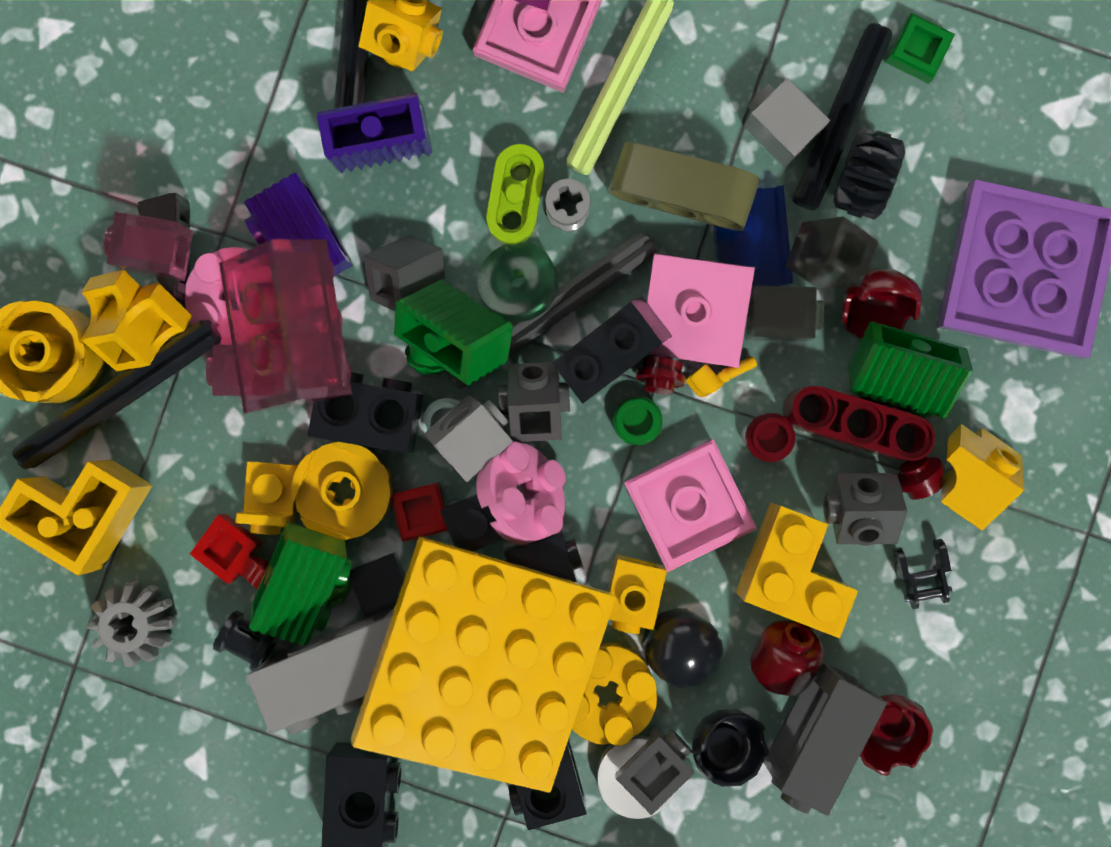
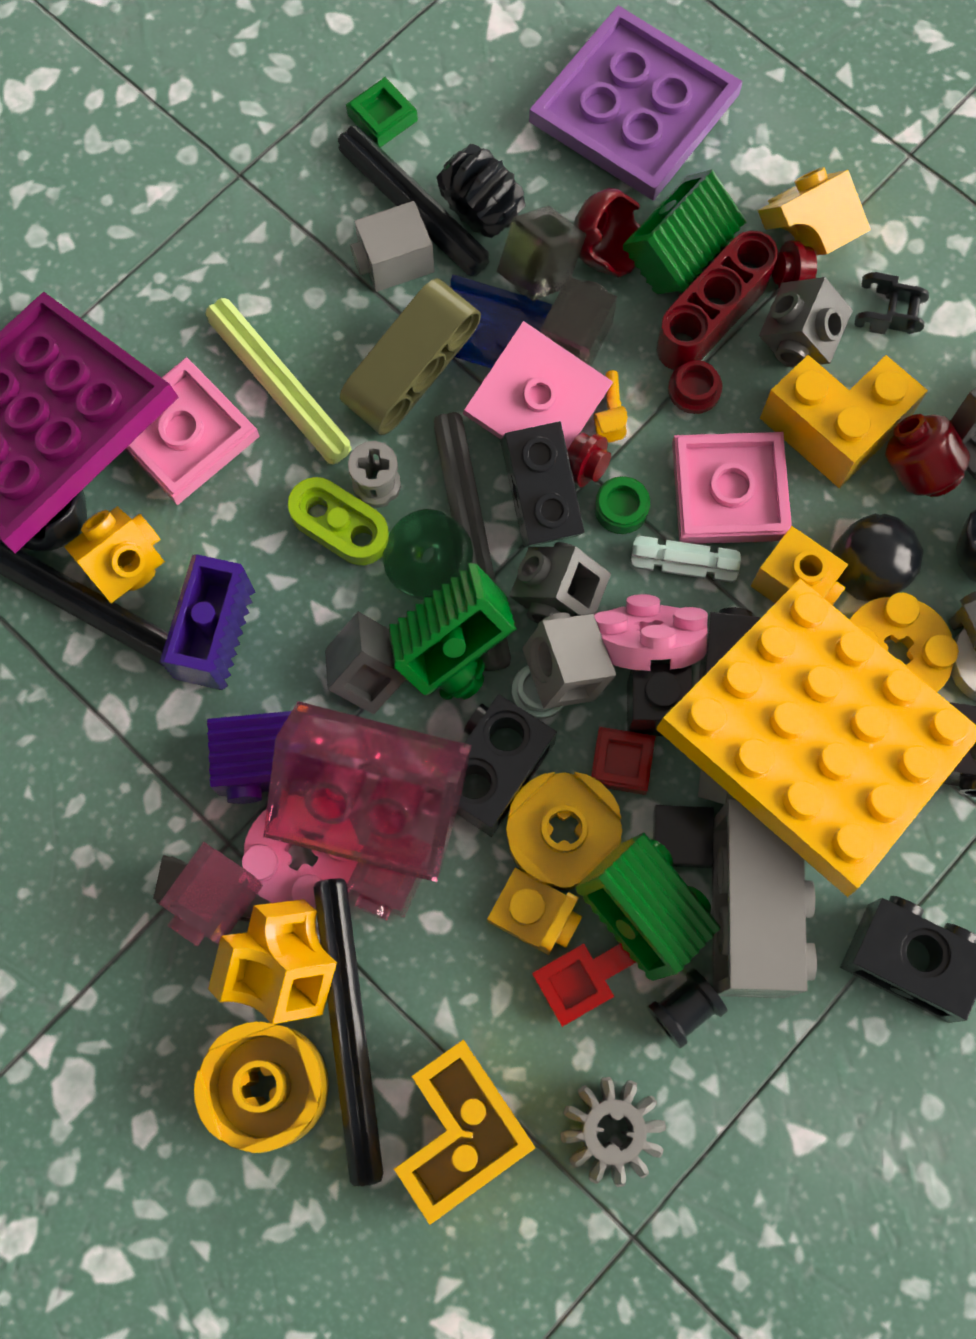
camera: 65 degrees left, 15 degrees down
none -> light aqua axle [631,536,741,583]

